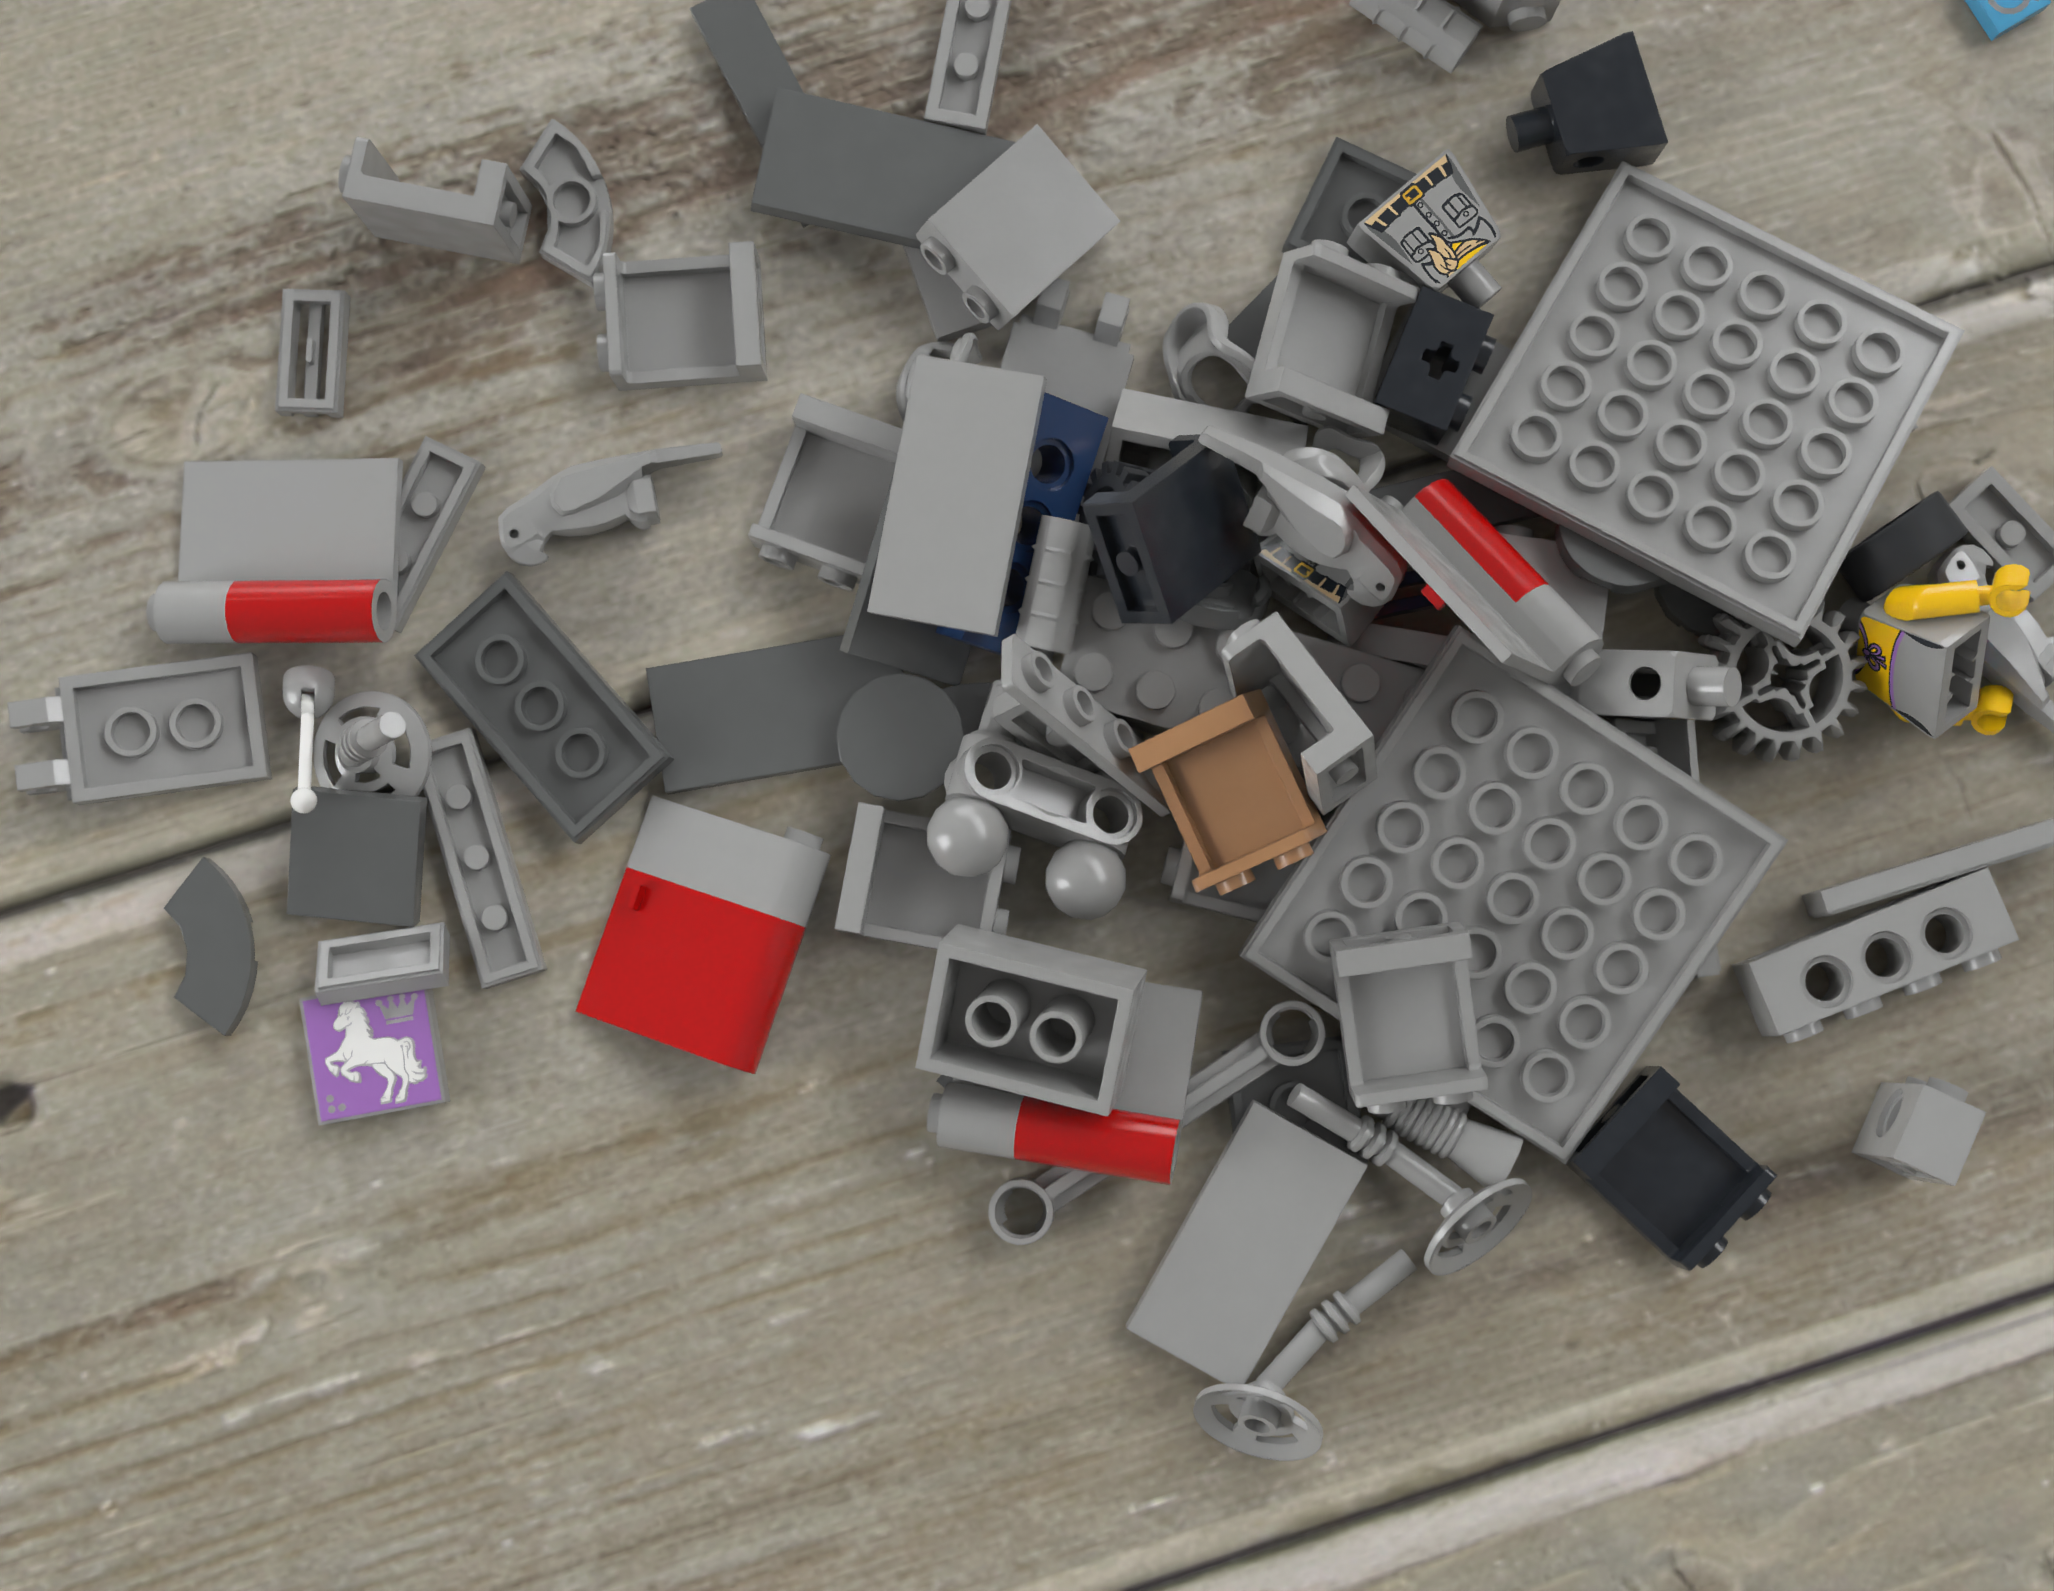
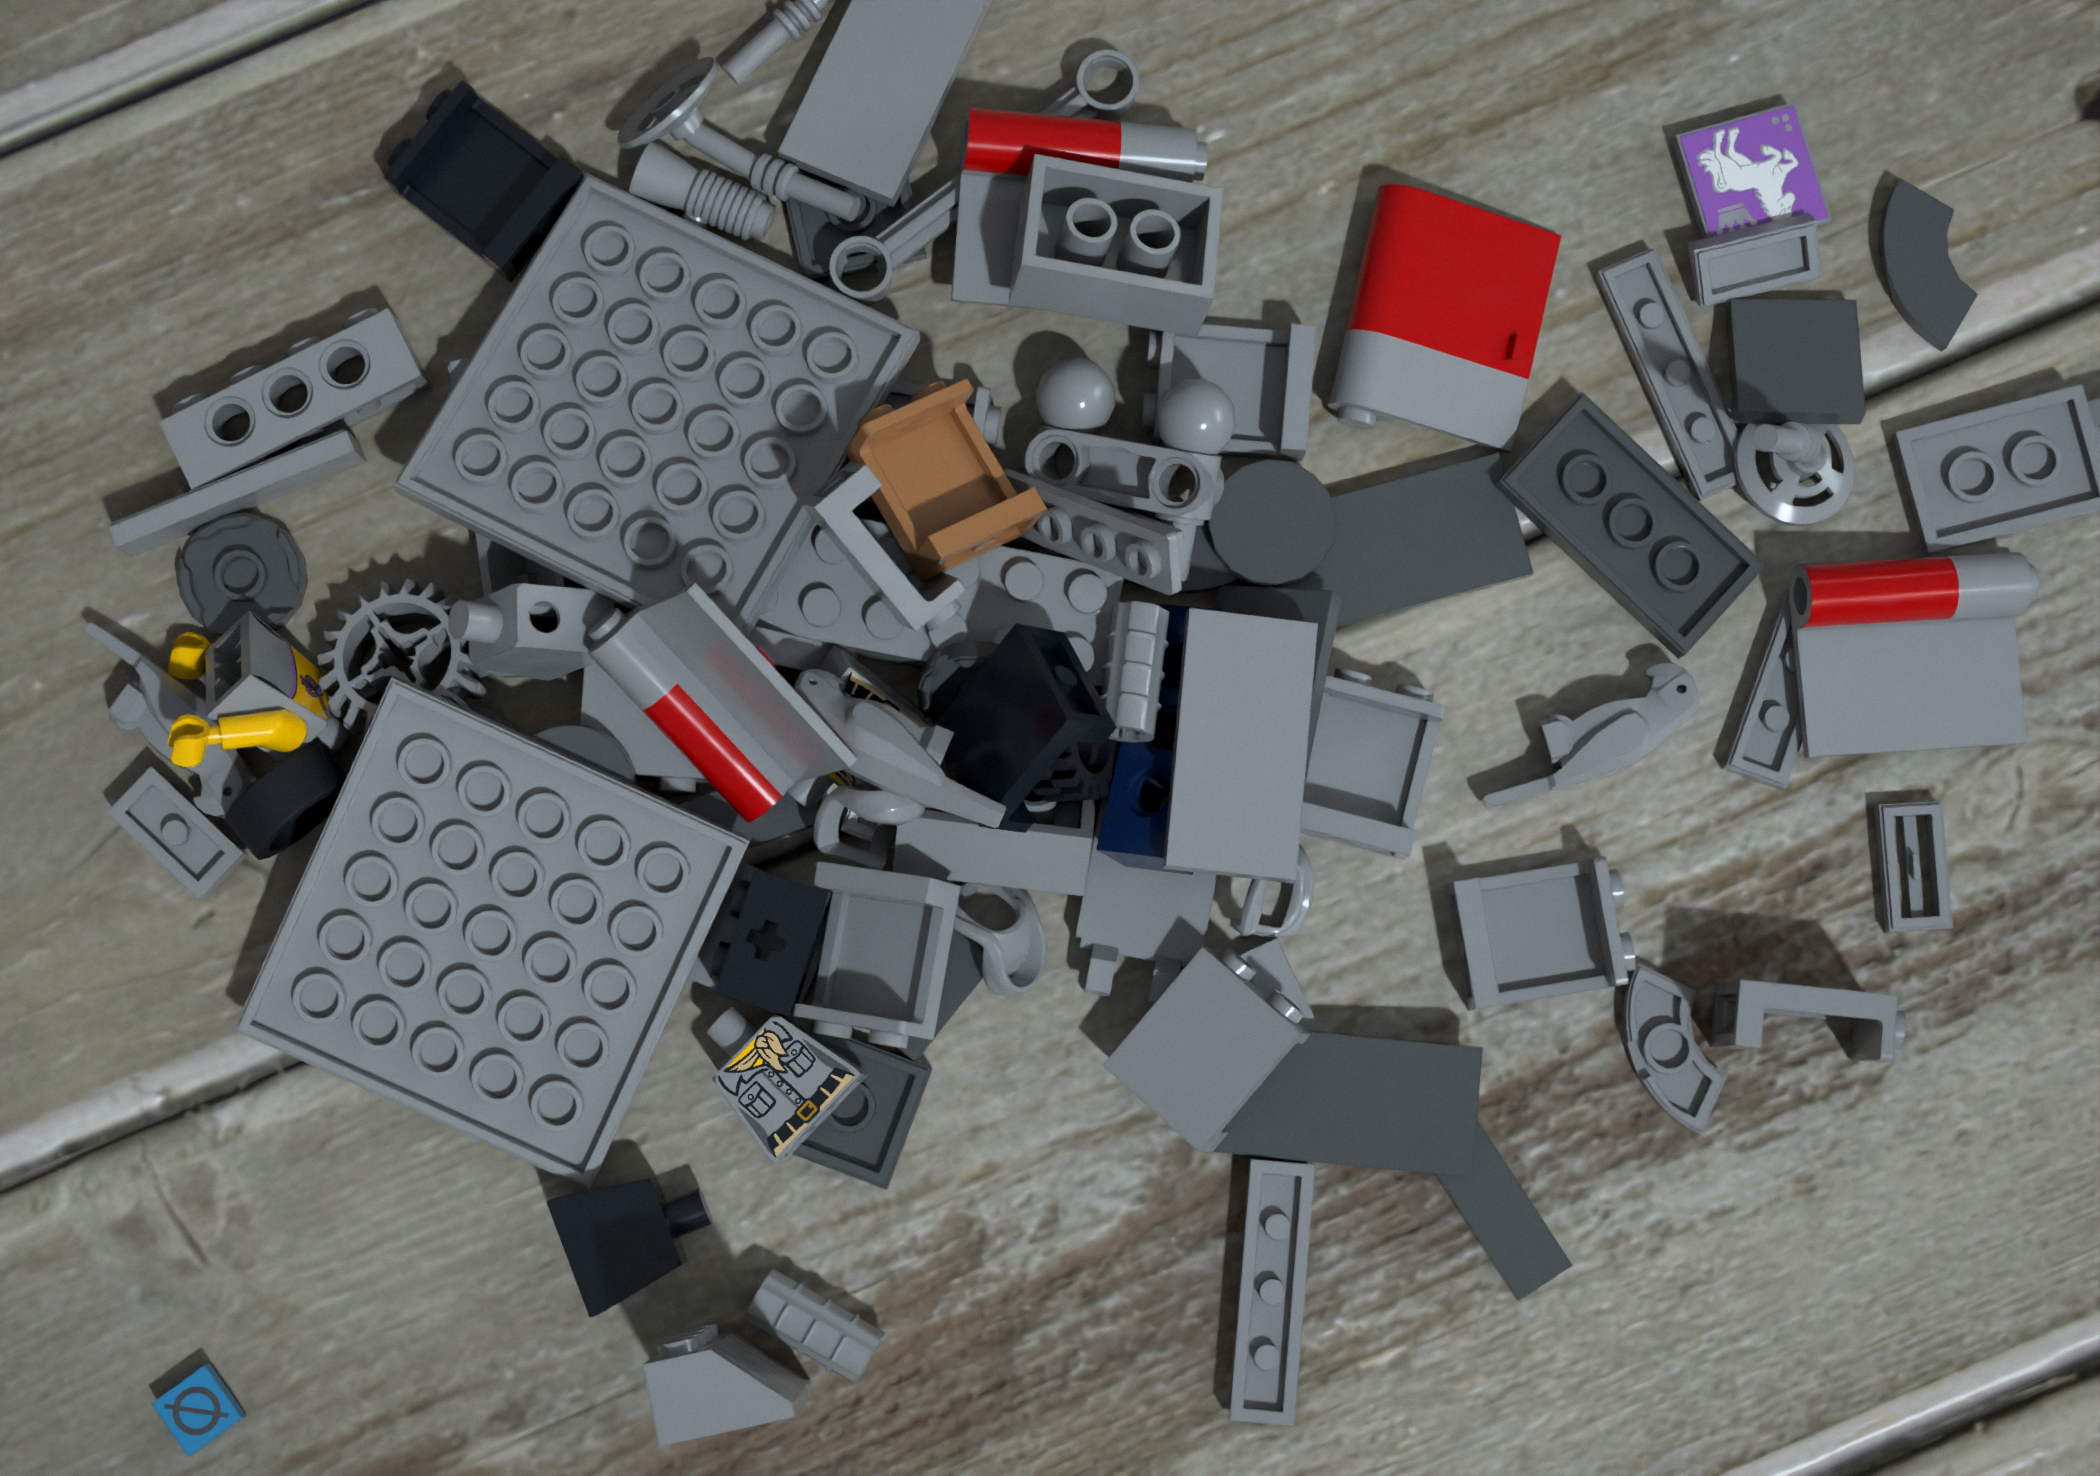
camera: 170 degrees right, 0 degrees up
hinge [282,665,335,814] -> none
light grey panel [1329,921,1489,1114] -> none
light grey brick [1851,1076,1986,1186] -> none
none -> dark grey tile [177,513,308,636]

